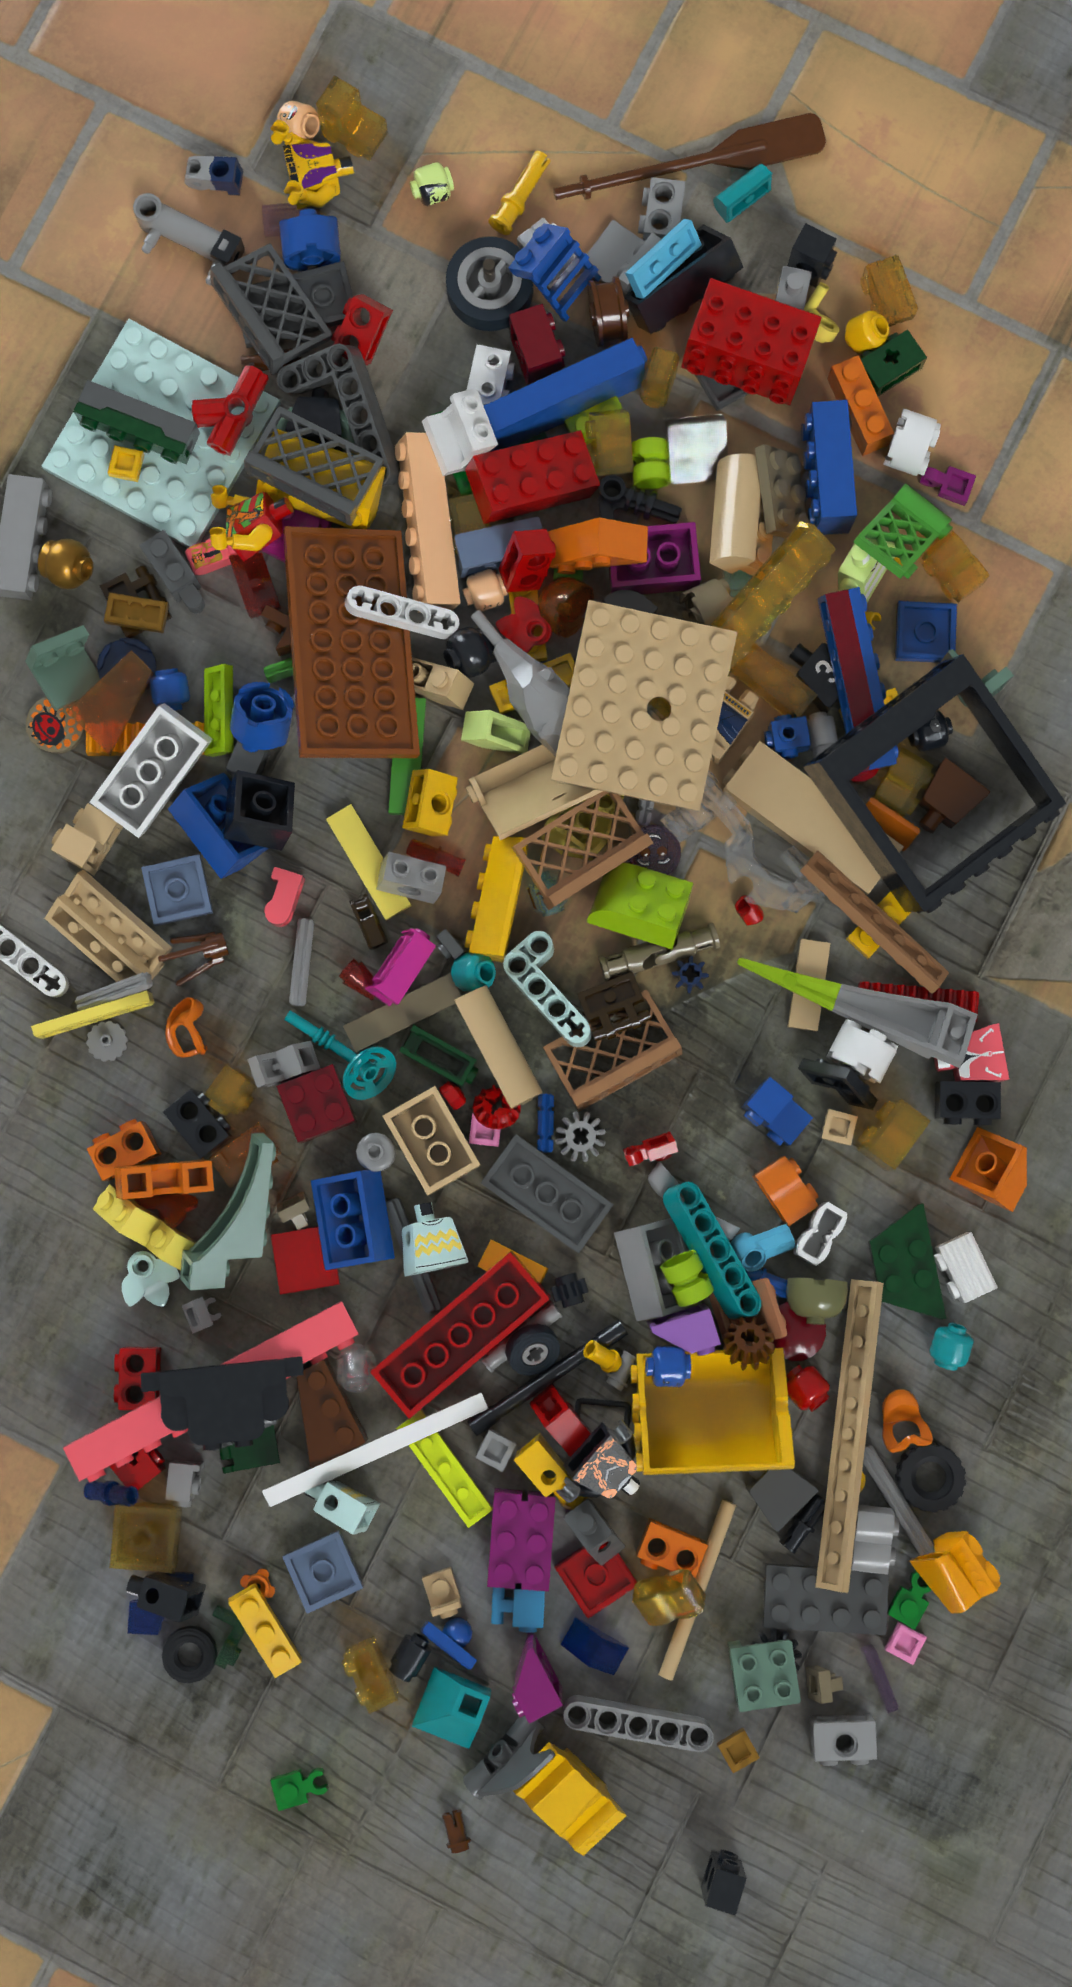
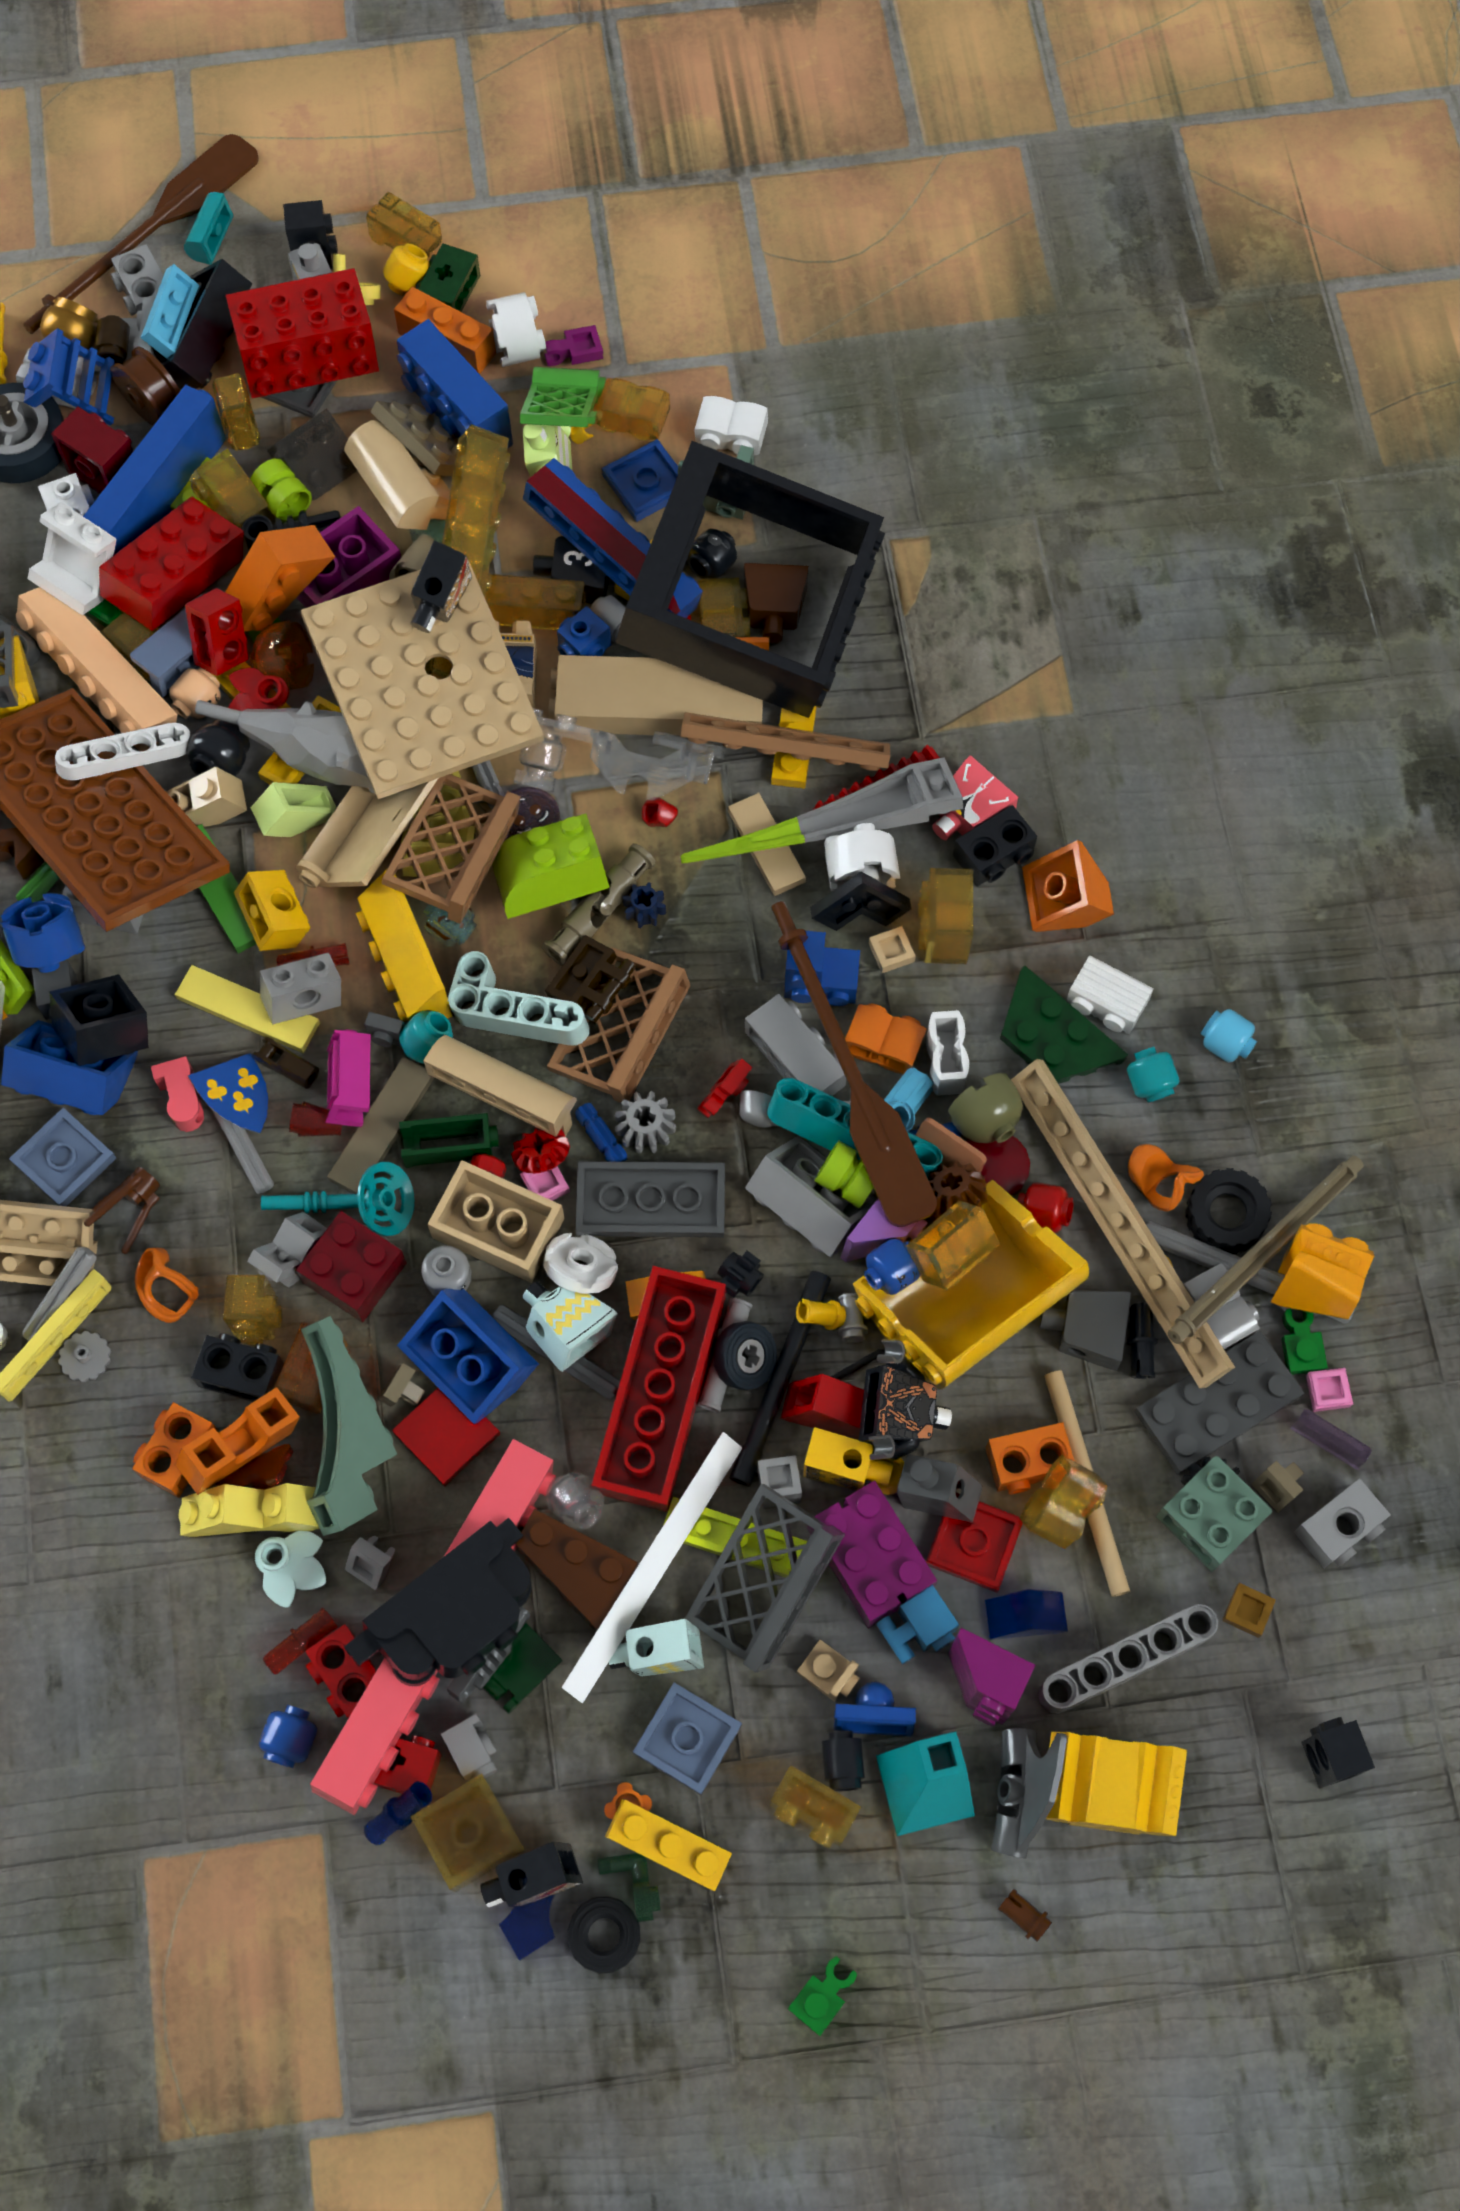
camera: 35 degrees left, 15 degrees down
none -> pearl gold piece [40,297,98,350]
none -> dark brown brick [94,315,130,364]
none -> blue sticker [188,1053,269,1133]
none -> blue head [259,1705,317,1768]
none -> clear red axle [263,1607,338,1674]
none -> black torso [410,540,472,633]
none -> white tile [543,1233,618,1294]
none -> dark grey fence [685,1484,845,1673]
none -> white brick [694,396,768,455]
none -> light grey brick [745,994,846,1096]
none -> reddish brown piece [771,901,937,1227]
none -> clear yellow brick [906,1200,1000,1290]
none -> dark tan piece [1167,1156,1364,1344]
none -> medium azure head [1201,1009,1257,1063]

